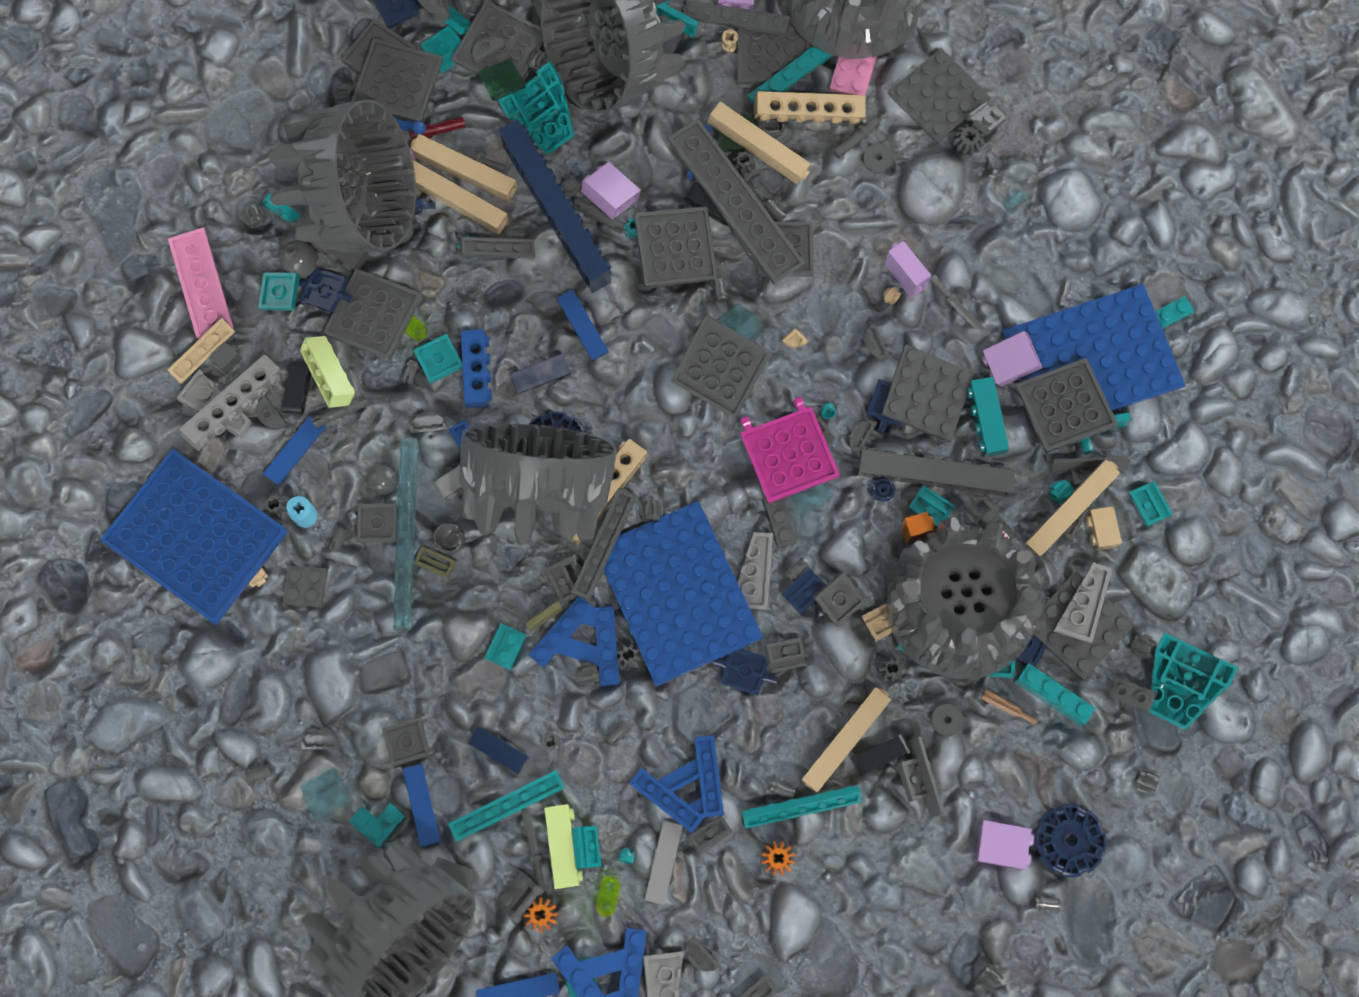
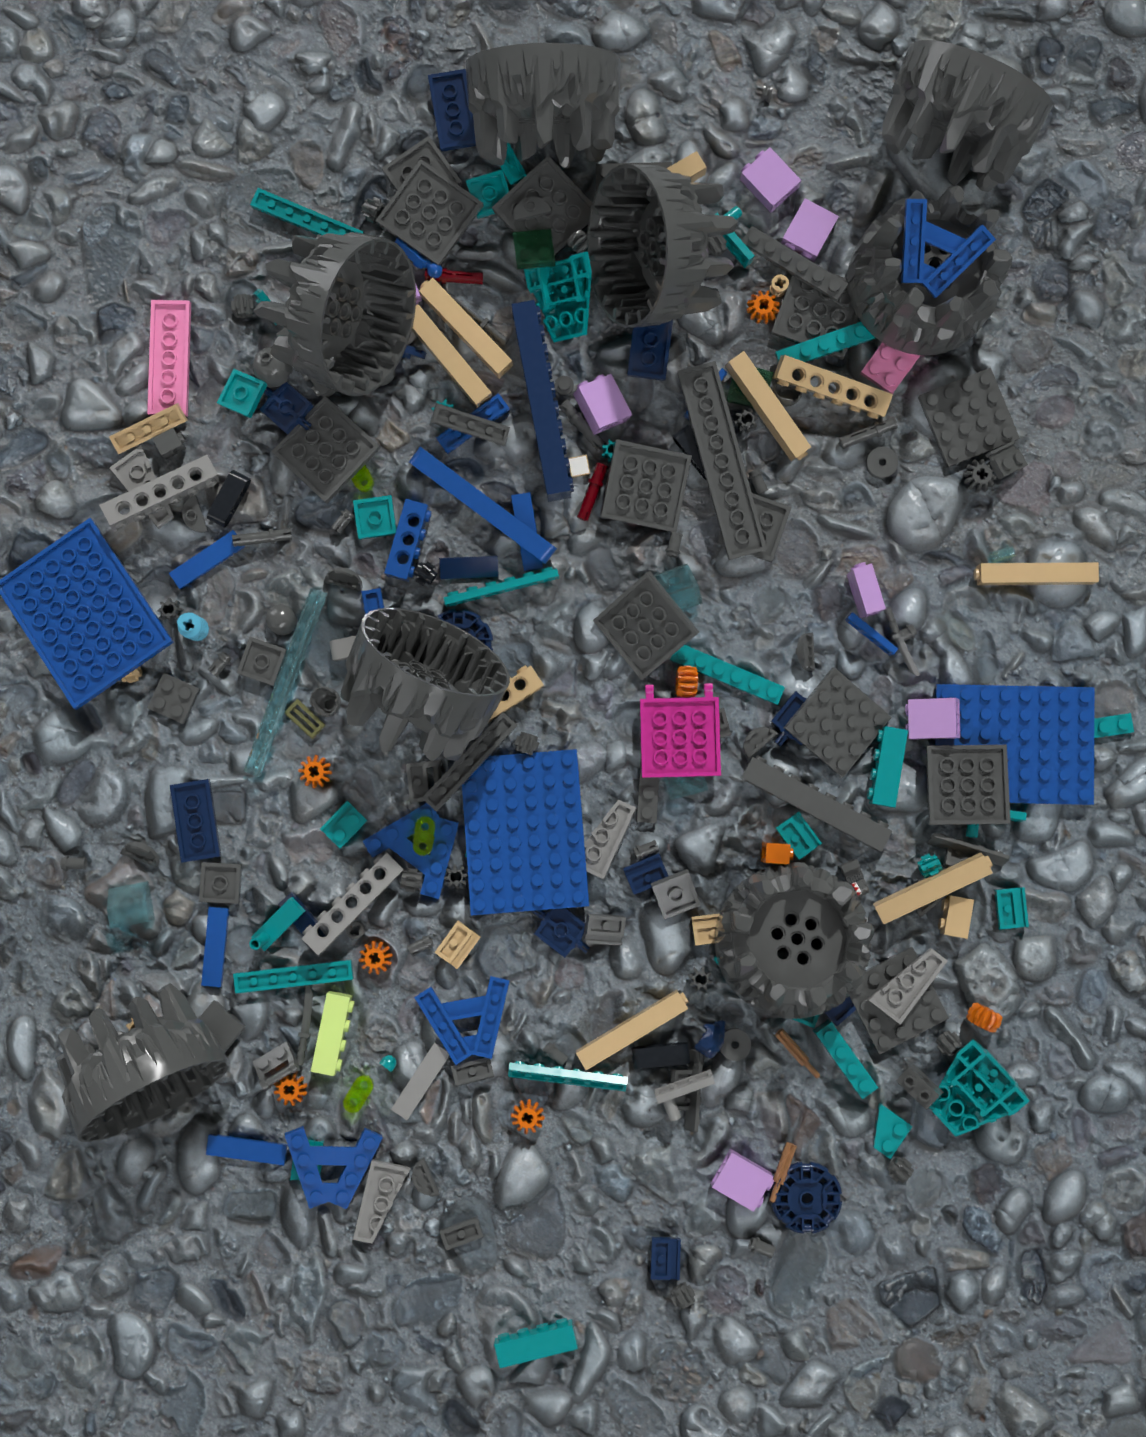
camera: 20 degrees right, 10 degrees up
yellowish green brick [300,336,355,408] -> none
teal plate [348,804,406,848] -> none
olive tile [526,601,563,632] -> none
teal plate [571,826,601,869] -> none
tan tile [782,328,808,348] -> none
teal hinge [821,403,836,419] -> none
dark blue plate [871,478,895,502] -> none
tan plate [883,287,901,305] -> none
none -> dark blue plate [170,779,222,863]
none -> teal piece [249,897,305,951]
none -> teal plate [250,188,364,235]
none -> orange gear [298,755,332,788]
none -> light grey brick [301,853,404,956]
none -> orange gear [359,941,393,975]
none -> blue beam [409,447,557,564]
none -> black gear [413,561,438,586]
none -> clear neon green plate [413,816,435,856]
none -> tan plate [434,920,481,969]
none -> blue tile [436,393,510,454]
none -> teal plate [443,567,559,607]
none -> white tile [568,455,590,478]
none -> dark red pin [577,463,608,522]
none -> dark blue plate [627,319,673,381]
none -> dark blue plate [650,1237,681,1280]
none -> light grey piece [654,1069,715,1121]
none -> teal plate [670,645,785,705]
none -> orange gear [675,665,698,698]
none -> dark blue hair [694,1020,726,1058]
none -> orange gear [747,290,779,324]
none -> medium nougat axle [769,1142,797,1203]
none -> blue tile [845,612,898,656]
none -> teal wing [873,1103,913,1159]
none -> orange gear [966,1003,1002,1033]
none -> tan brick [974,562,1099,585]

